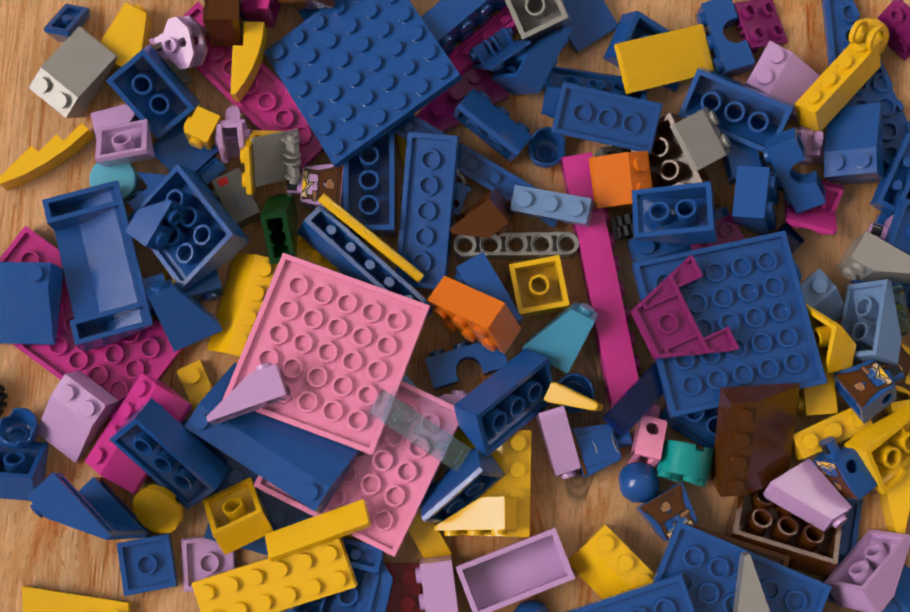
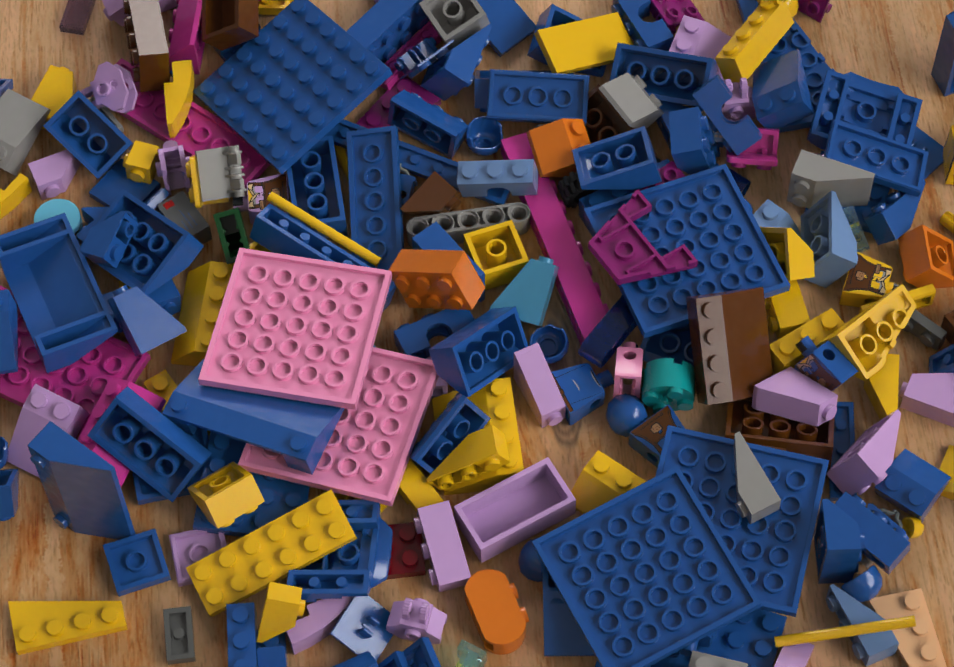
camera: 10 degrees left, 20 degrees down
lavender slope [95,119,155,167] -> none
yellow tile [133,484,184,534] -> none
lavender slope [206,363,290,425] -> none
yellow tile [264,499,372,562] -> none
clear light blue tile [367,390,471,472] -> none
yellow slope [544,382,604,411] -> none
torso [833,360,904,423] -> none

